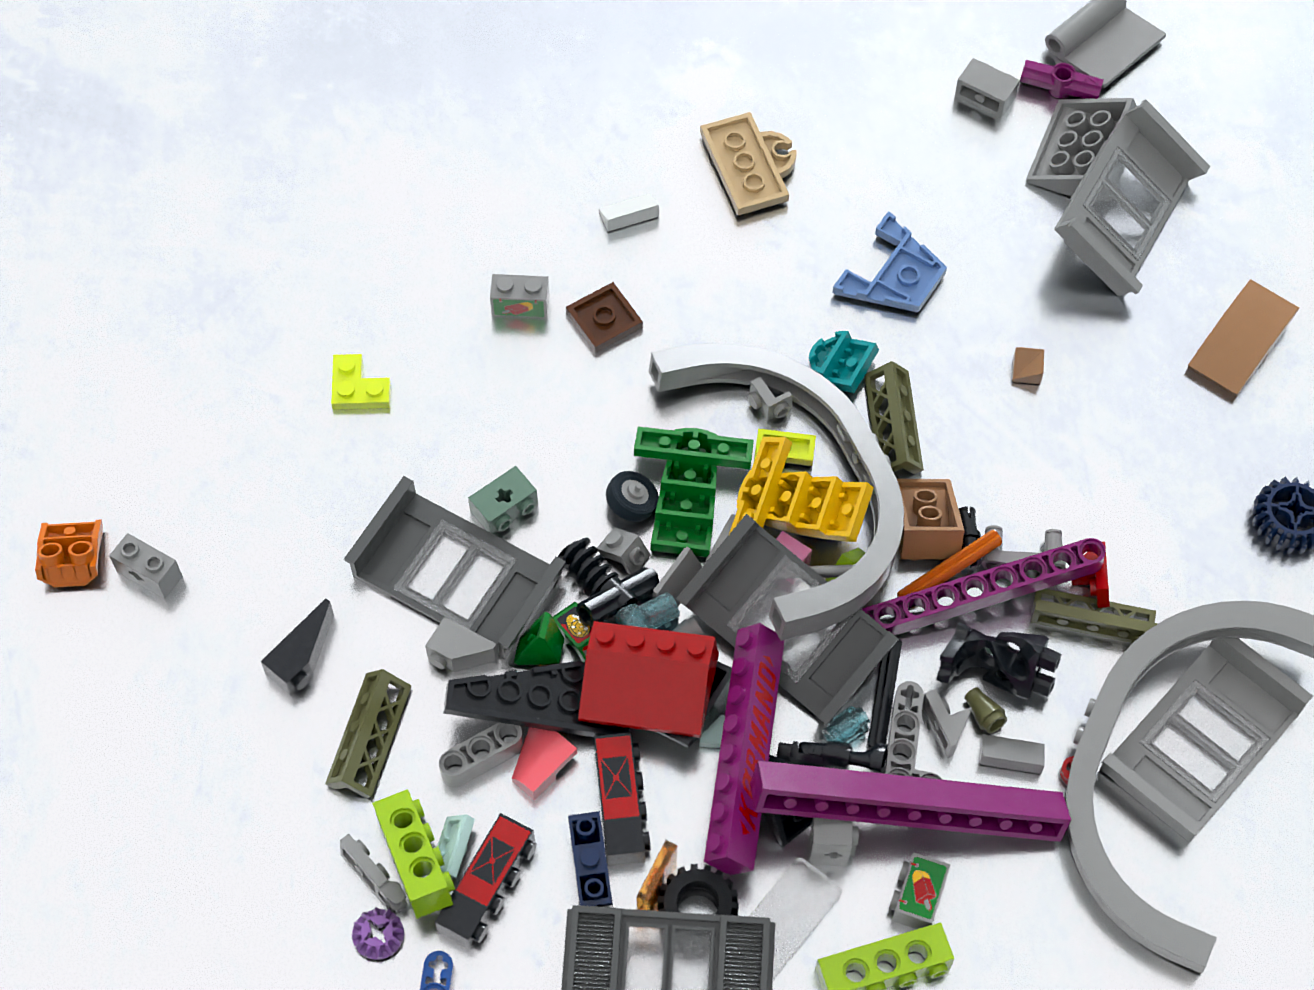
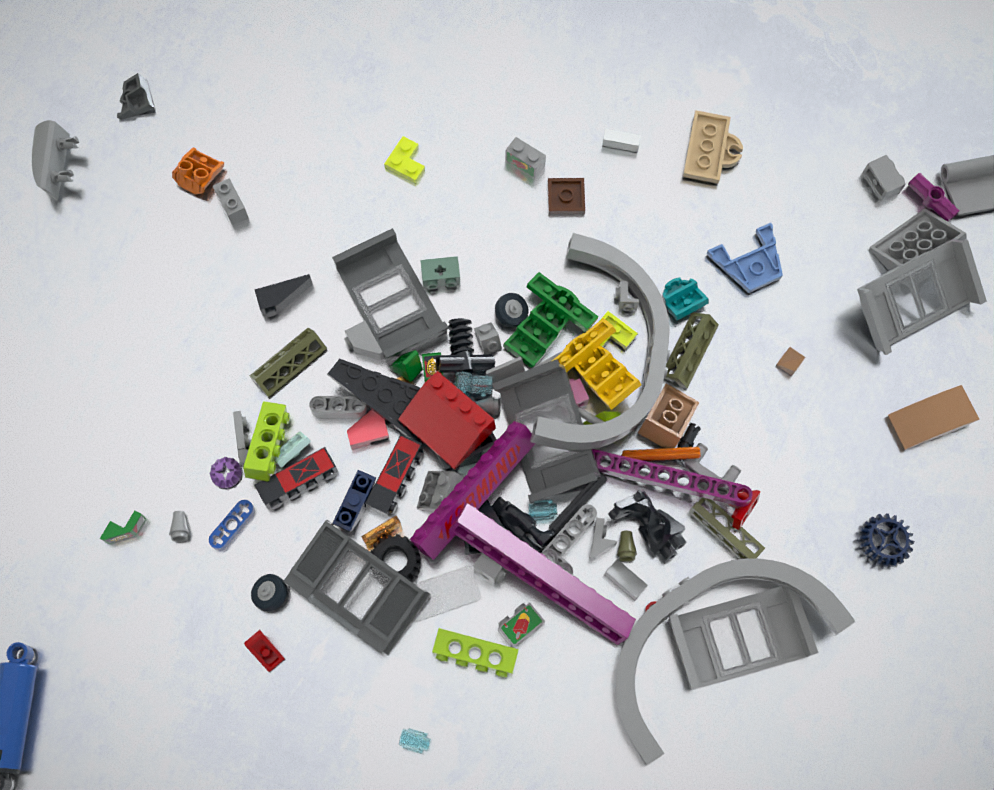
camera: 30 degrees right, 10 degrees up
none -> light grey slope [416,471,464,513]

